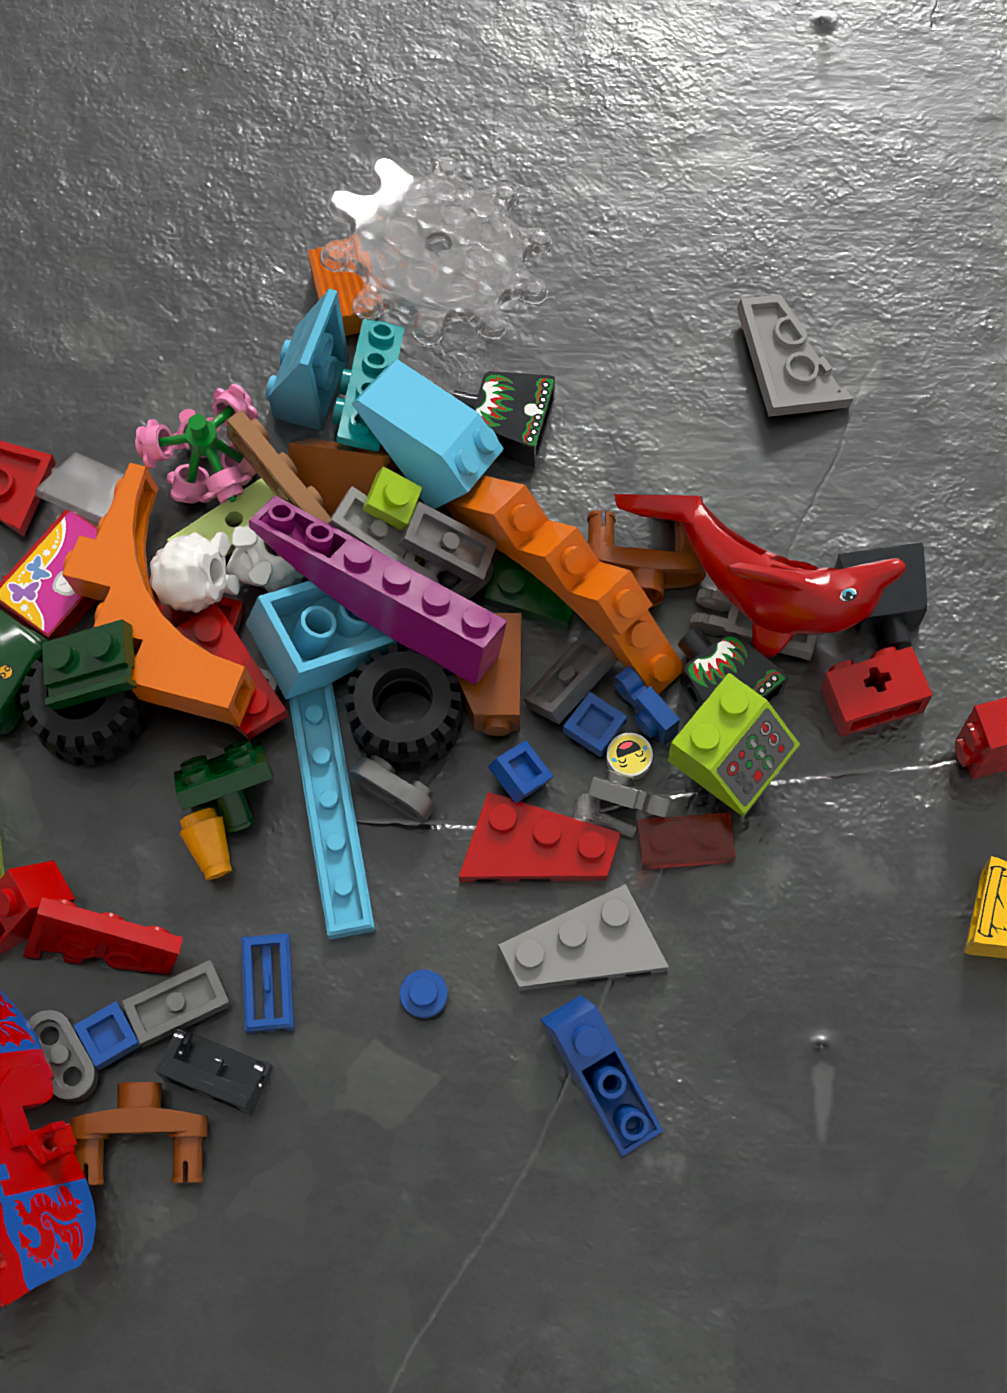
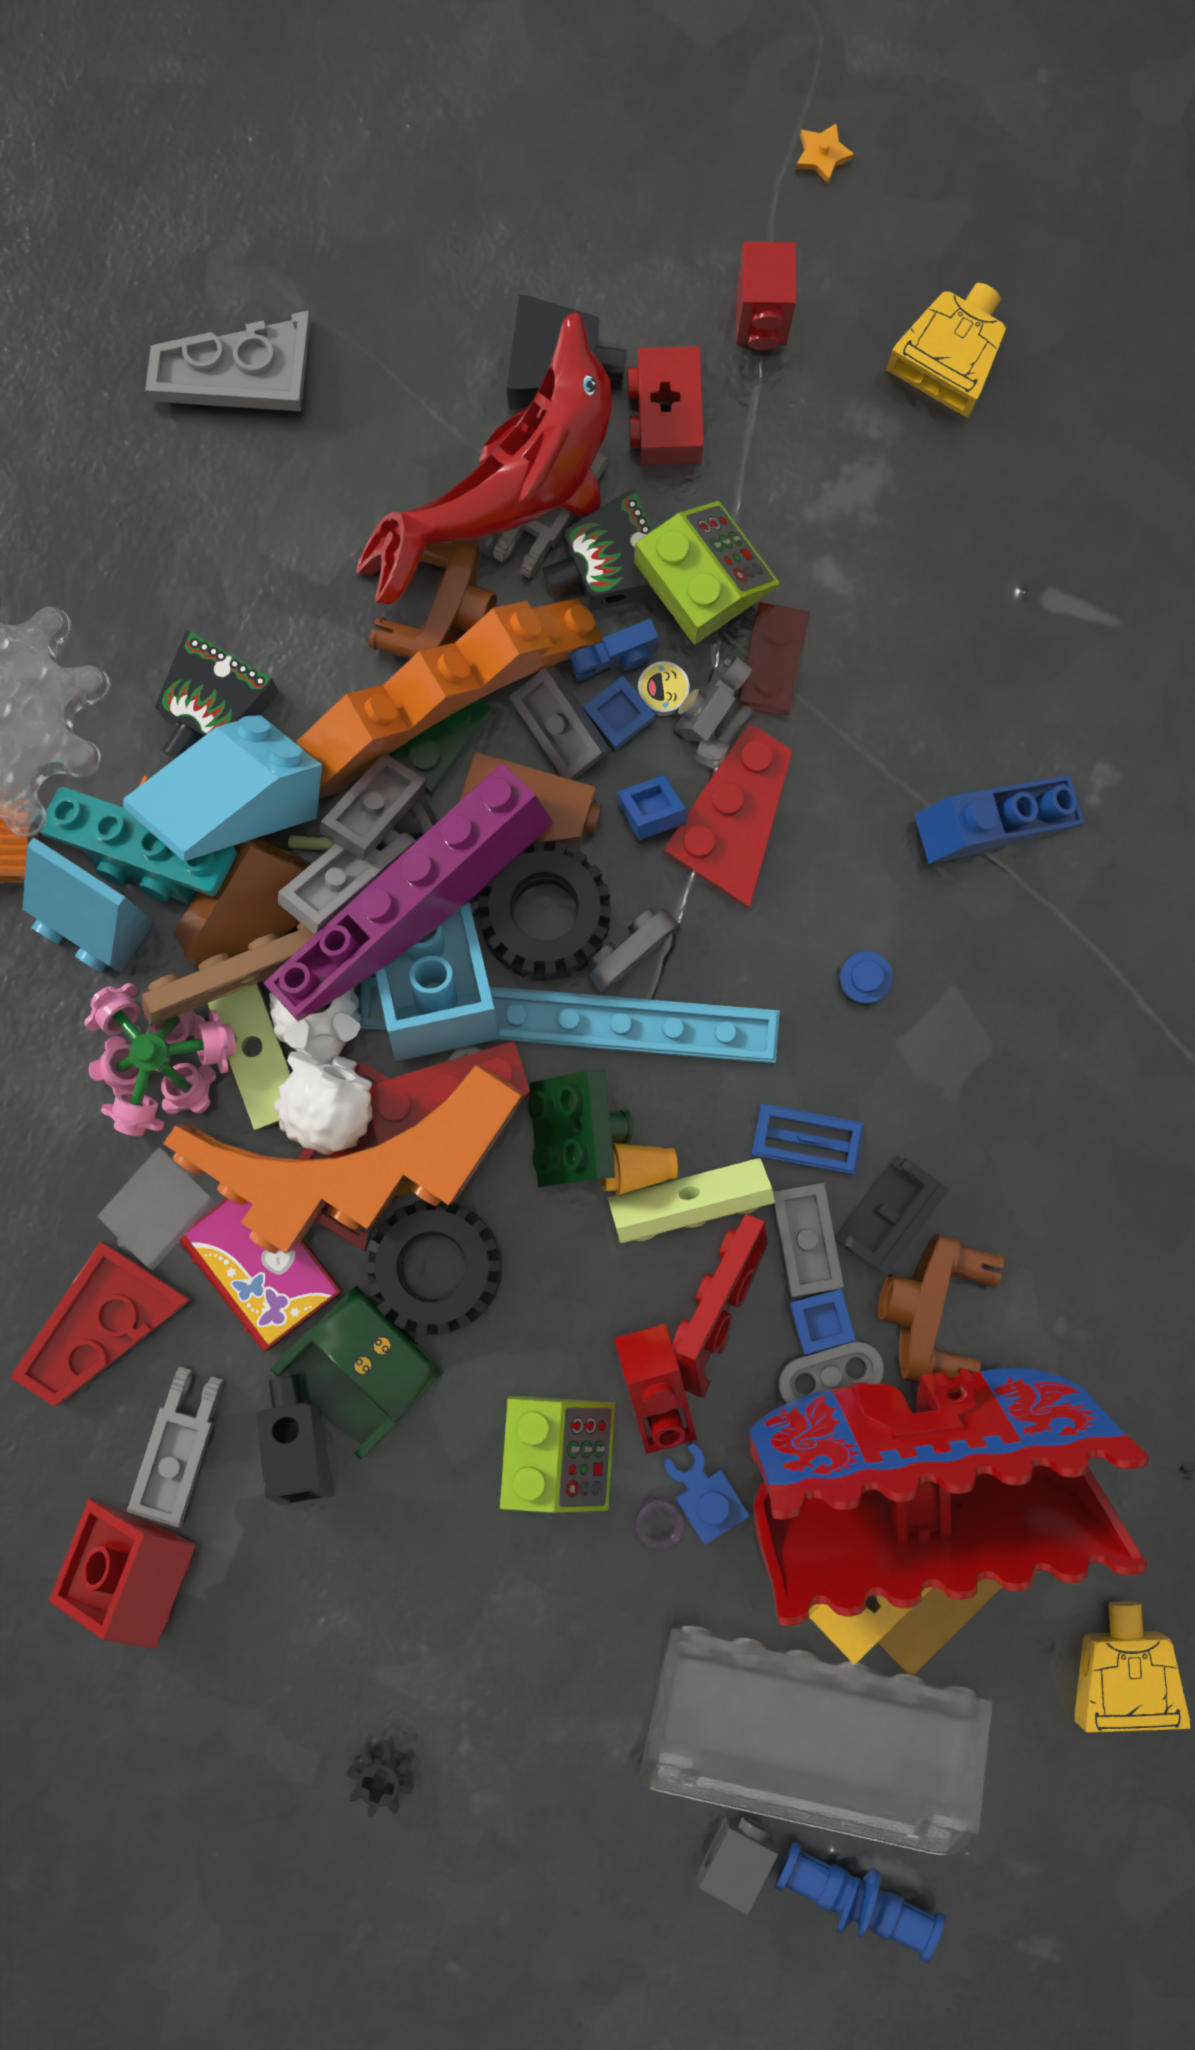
camera: 80 degrees left, 15 degrees up
dark green plate [42,619,136,710] -> none
lime plate [362,467,423,530] -> none
light grey wing [498,884,669,991] -> none
none -> yellowish green tile [608,1158,775,1243]

